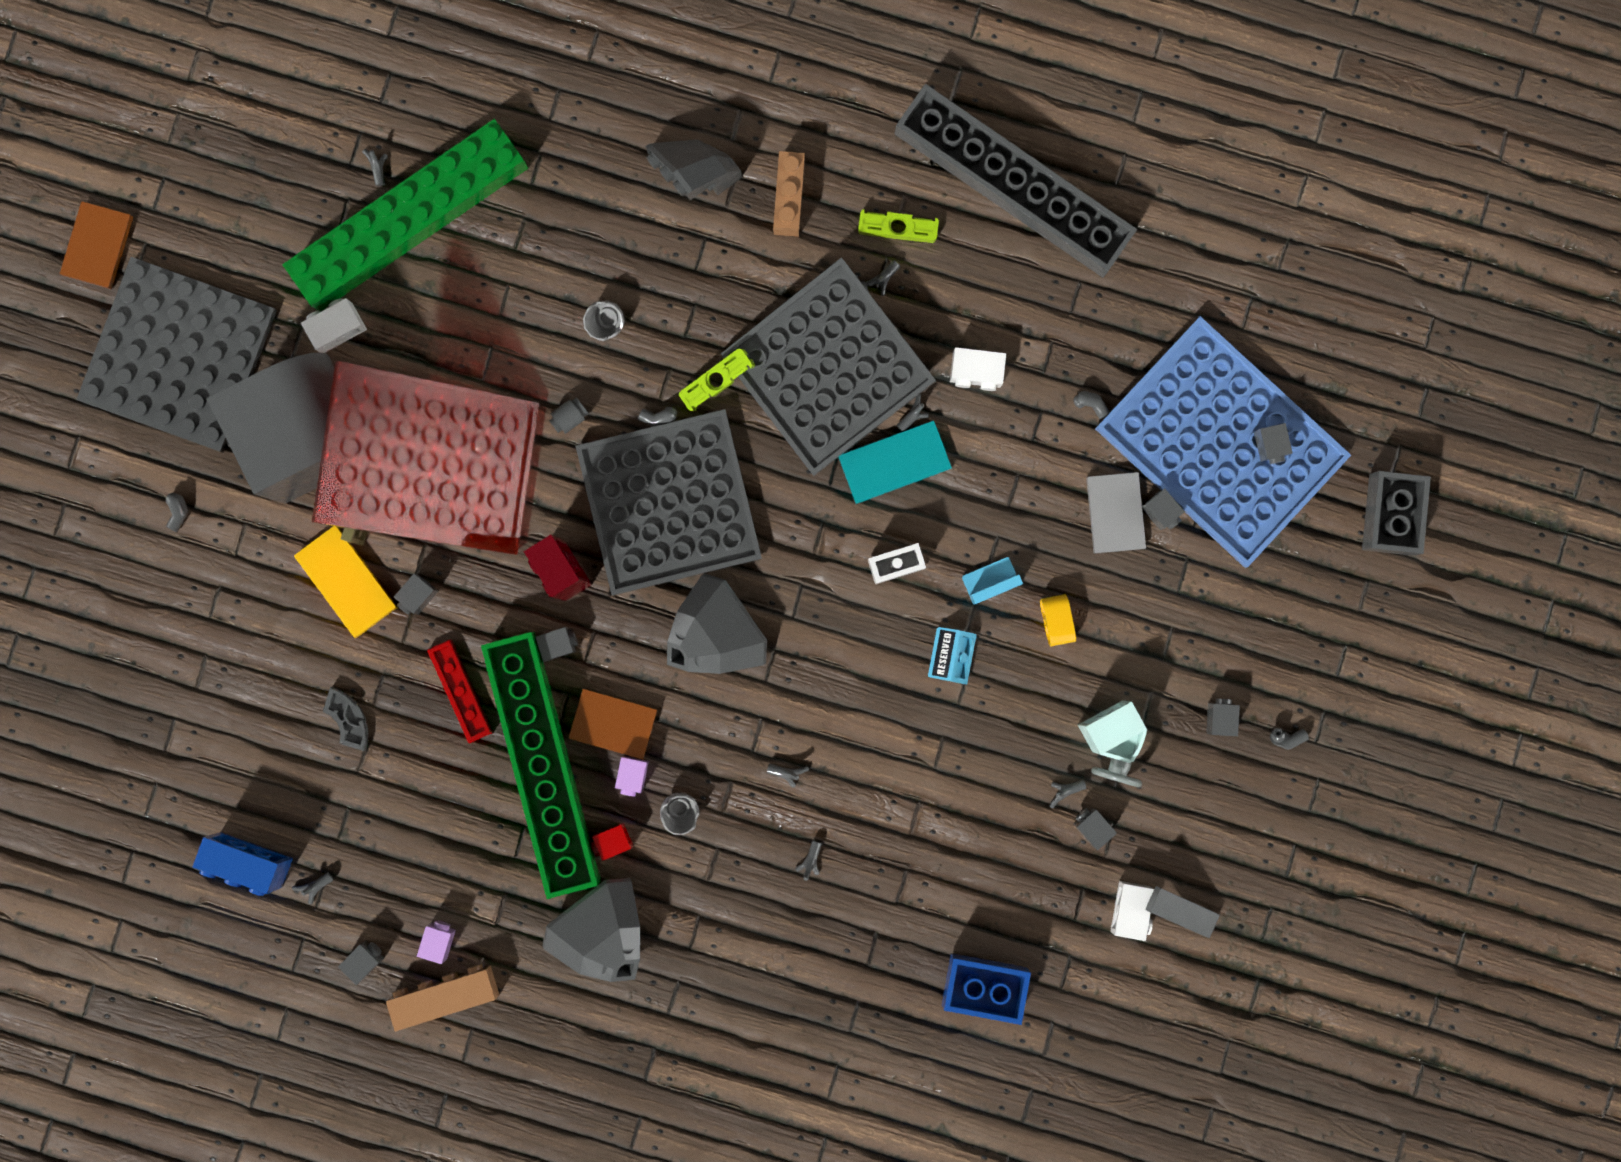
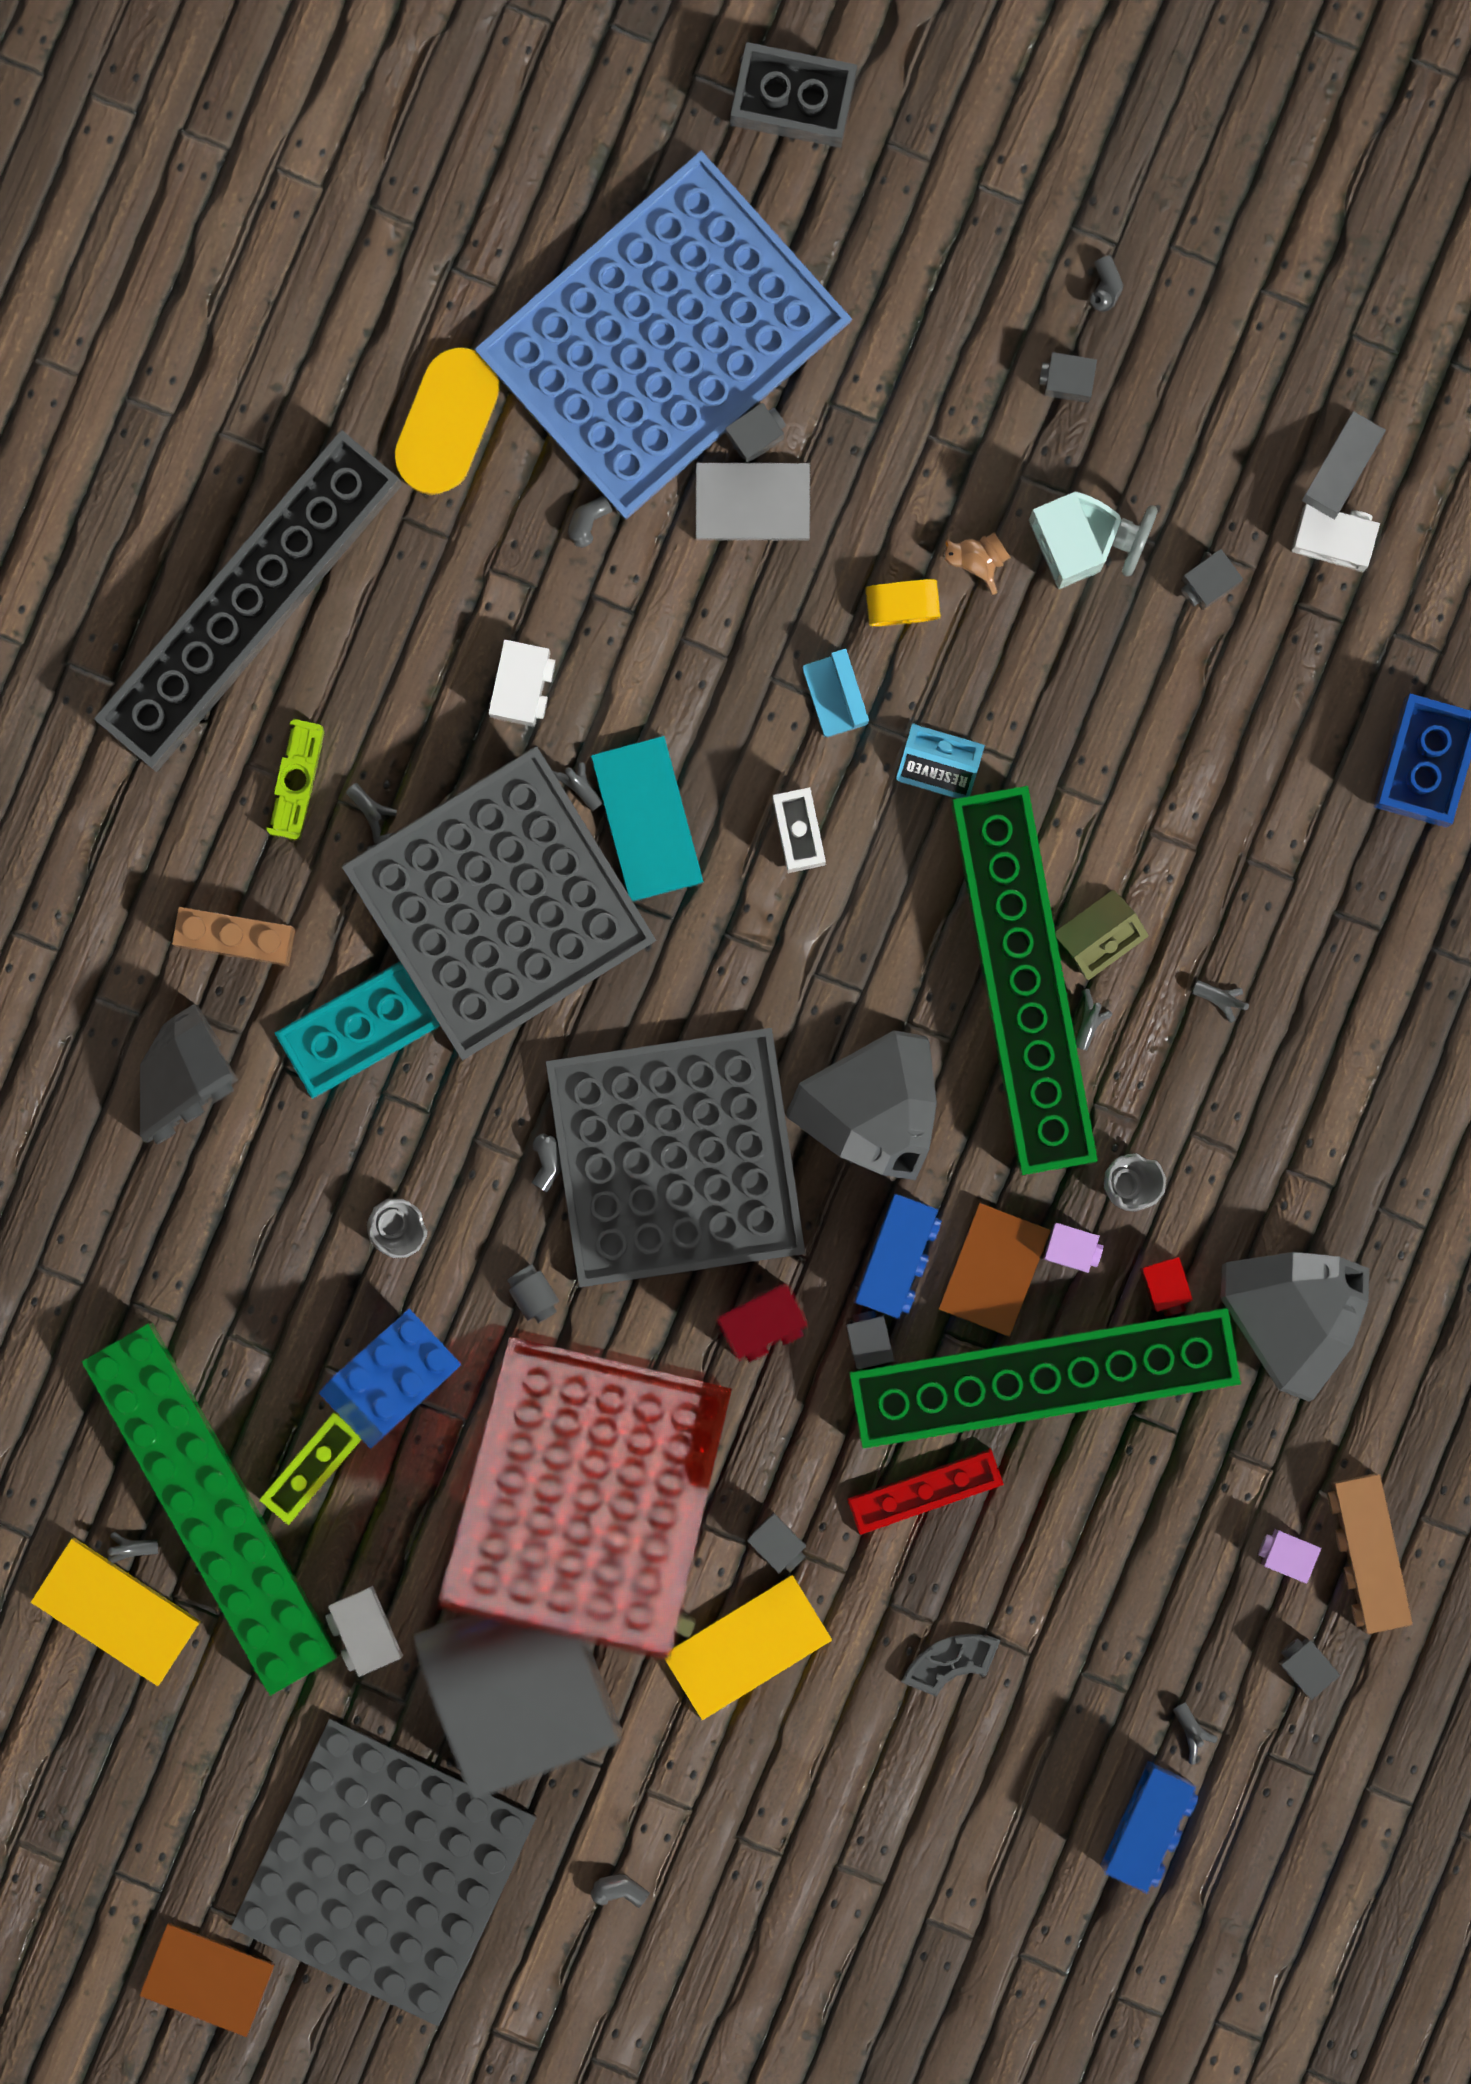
camera: 80 degrees left, 0 degrees up
lime piece [679,349,755,411] -> none
dark grey bar [1049,779,1086,808] -> none
dark grey brick [1254,423,1293,465] -> none
none -> yellow tile [31,1537,201,1686]
none -> lime brick [259,1411,361,1525]
none -> teal tile [275,961,441,1099]
none -> blue brick [319,1308,461,1449]
none -> yellow tile [395,348,499,495]
none -> blue brick [854,1194,942,1318]
none -> medium nougat animal [943,533,1011,595]
none -> green brick [951,786,1098,1176]
none -> olive panel [1055,890,1149,980]

